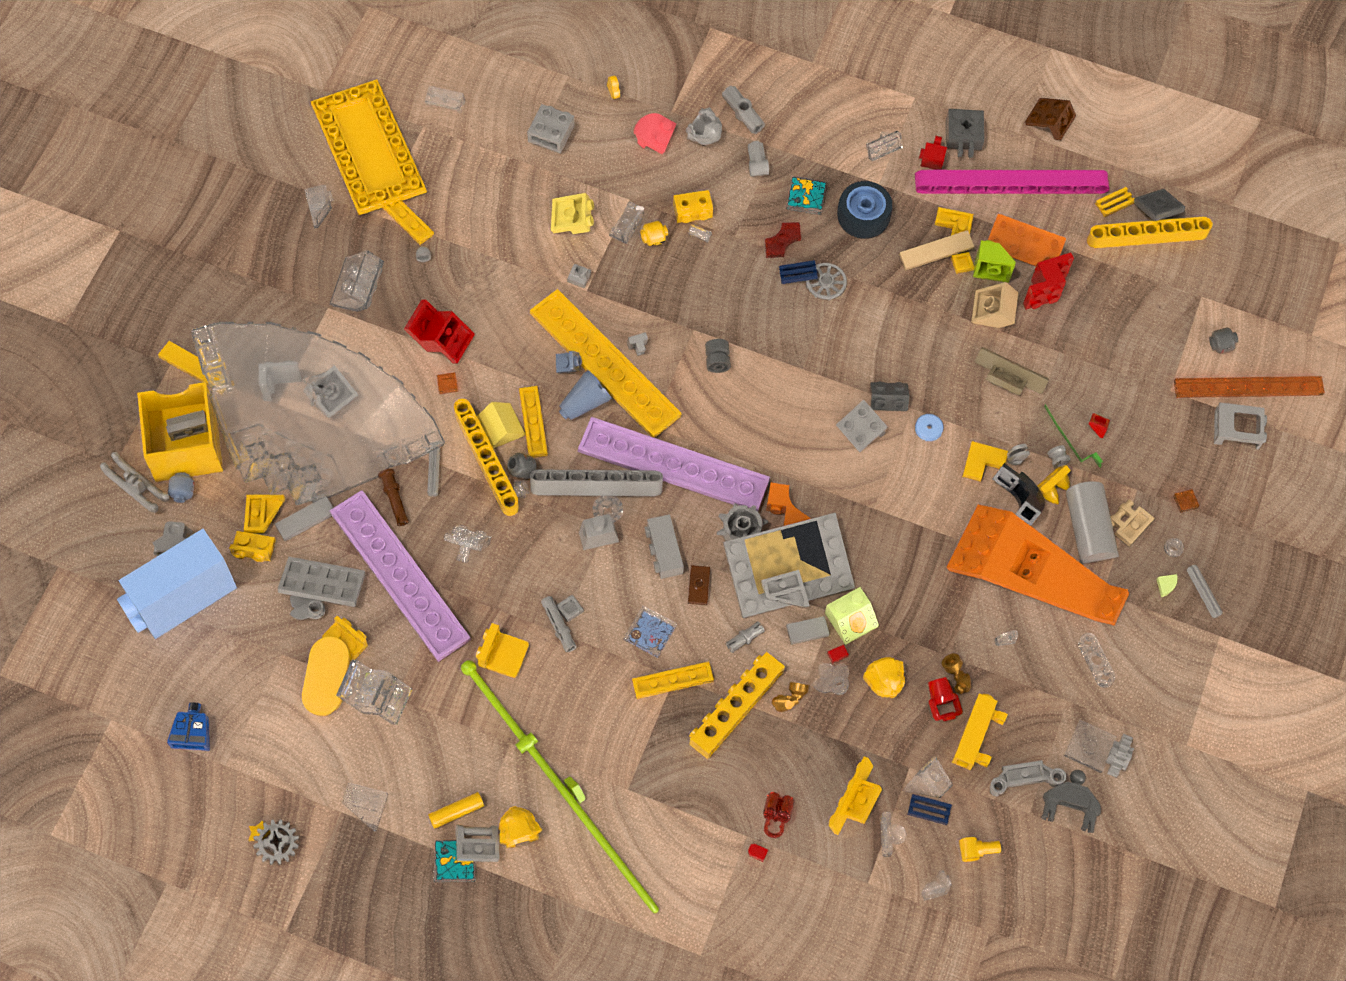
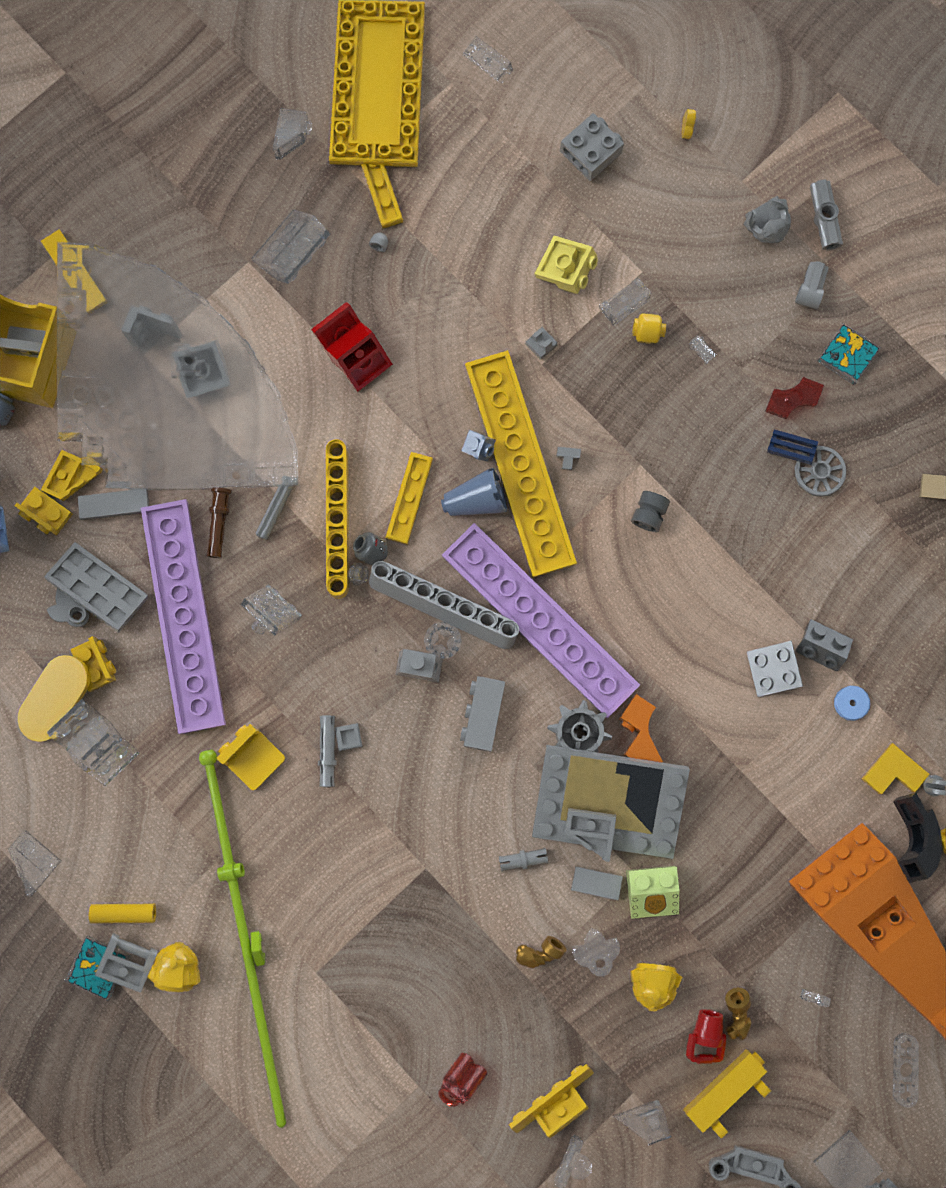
camera: 30 degrees right, 15 degrees up
clear orange tile [437,372,458,394] -> none
light yellow slope [477,402,525,449] -> none
clear tile [624,606,677,658] -> none
yellow tile [632,661,714,699] -> none
coral slope [634,113,676,154] -> none
yellow brick [673,190,713,223] -> none
reddish brown plate [688,565,710,605] -> none
yellow brick [689,651,785,760] -> none
red piece [748,843,768,862] -> none
red piece [827,645,849,664] -> none
wheel [837,181,893,239] -> none
dark blue tile [907,794,952,825] -> none

